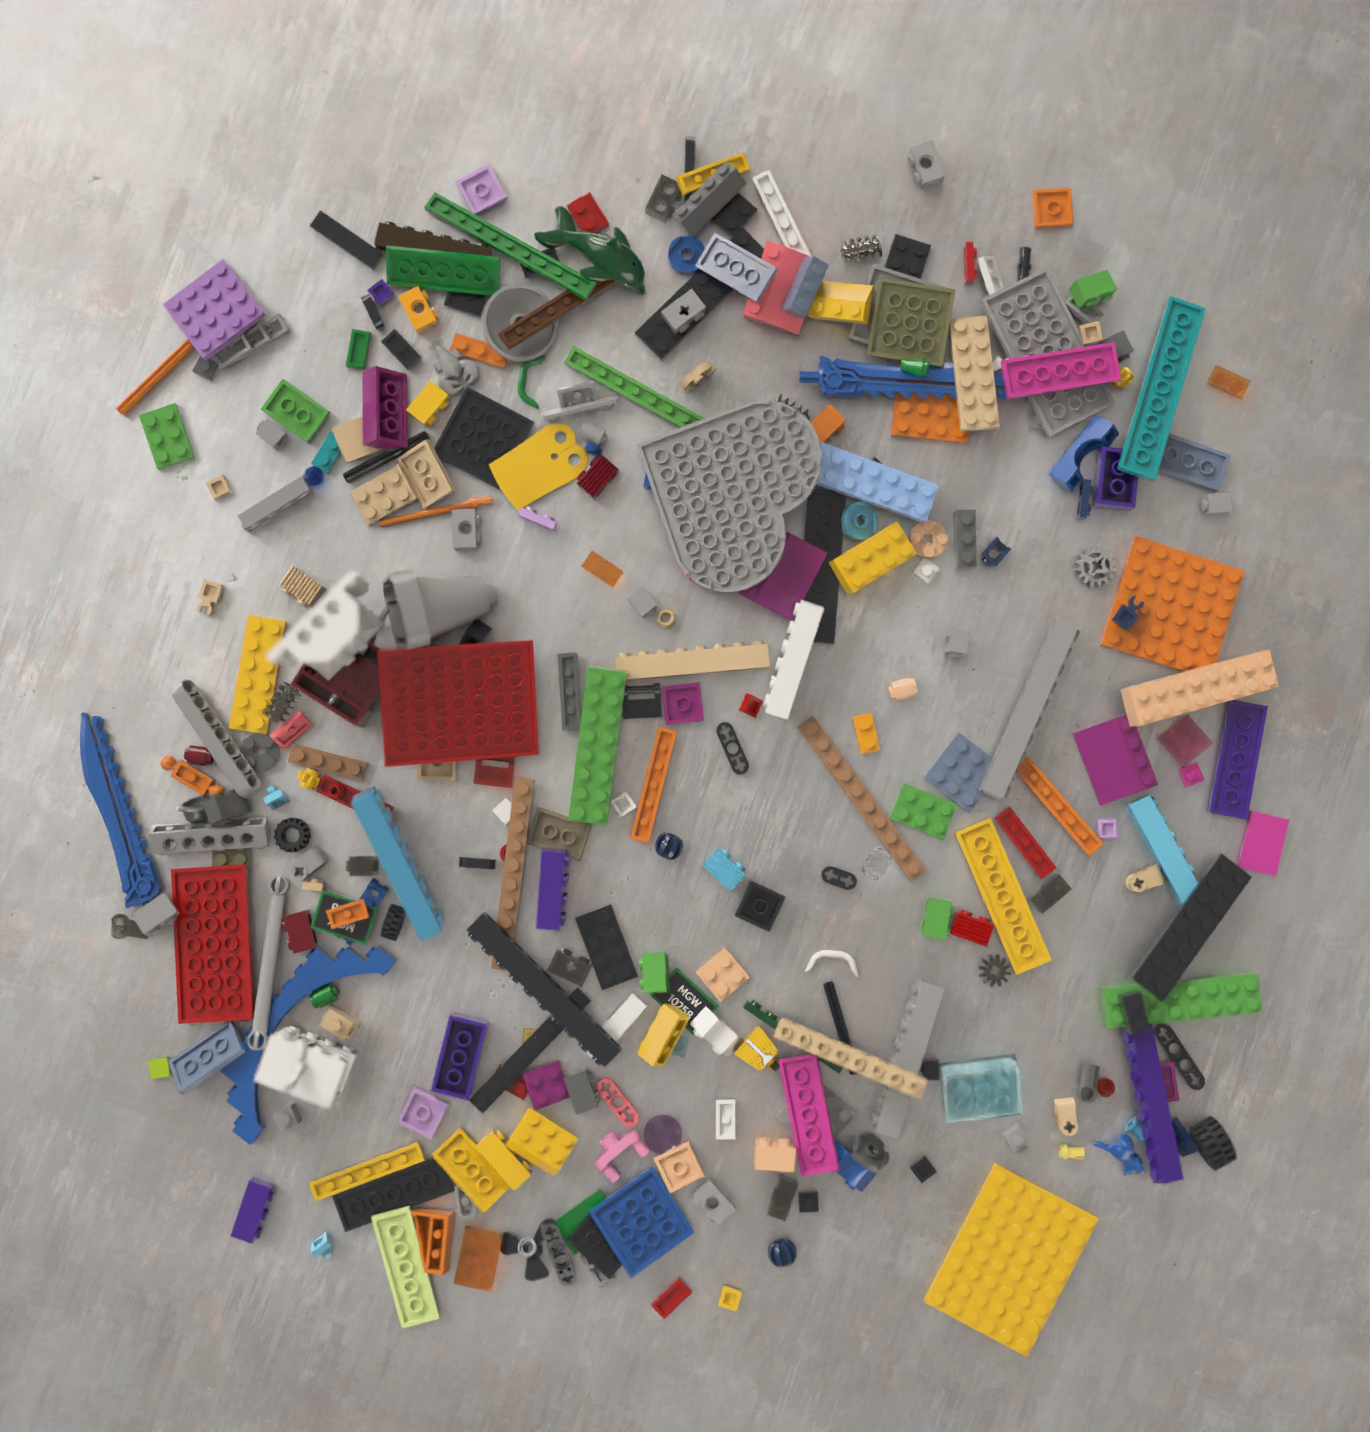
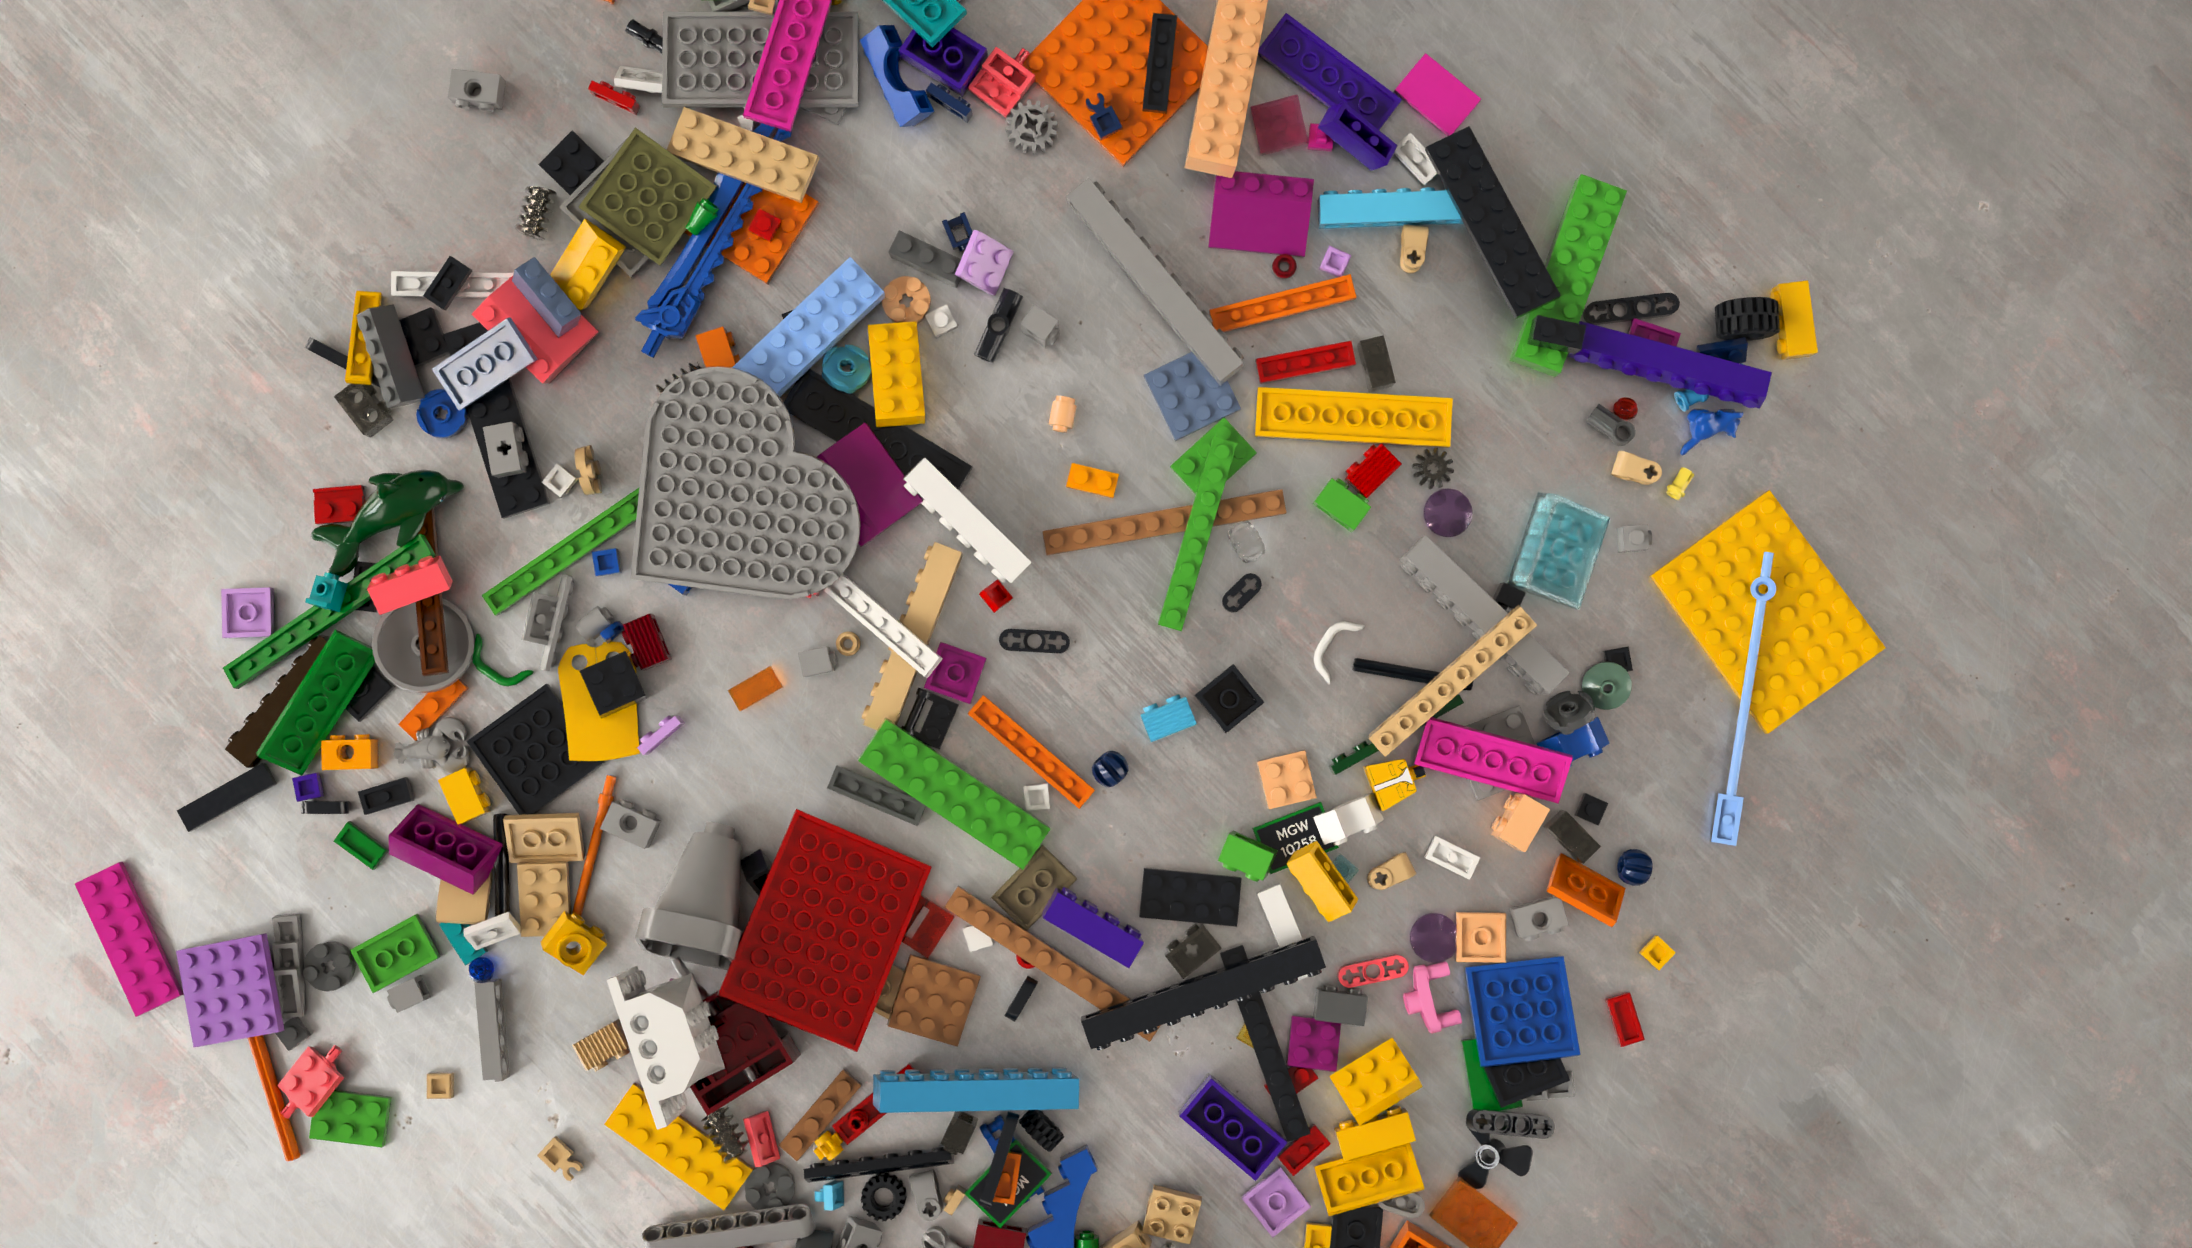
camera: 60 degrees left, 0 degrees up
none -> dark pink plate [75,862,184,1017]
none -> coral plate [277,1045,344,1119]
none -> dark grey plate [303,941,355,991]
none -> teal brick [305,572,348,612]
none -> coral brick [367,556,453,615]
none -> black plate [423,256,473,311]
none -> white plate [464,912,521,950]
none -> yellow brick [541,910,607,976]
none -> white plate [542,464,578,498]
none -> black brick [580,651,647,719]
none -> blue plate [592,548,622,577]
none -> red plate [748,208,782,243]
none -> black plate [803,1147,954,1183]
none -> white plate [823,573,943,678]
none -> medium nougat plate [887,954,981,1047]
none -> lavender plate [955,230,1014,296]
none -> coral plate [968,47,1035,118]
none -> black piece [974,288,1023,363]
none -> black beam [979,1111,1020,1209]
none -> black plate [1142,13,1177,114]
none -> tan plate [1142,1185,1202,1244]
none -> bright green plate [1158,436,1237,631]
none -> dark red plate [1272,254,1297,279]
none -> red plate [1277,1124,1331,1176]
none -> dark purple brick [1318,102,1398,171]
none -> tan piece [1367,852,1417,890]
none -> white plate [1394,133,1437,186]
none -> clear purple dish [1424,489,1473,537]
none -> orange plate [1547,853,1626,927]
none -> sand green dish [1582,662,1632,710]
none -> light blue bar [1711,552,1776,846]
none -> yellow brick [1770,280,1818,360]

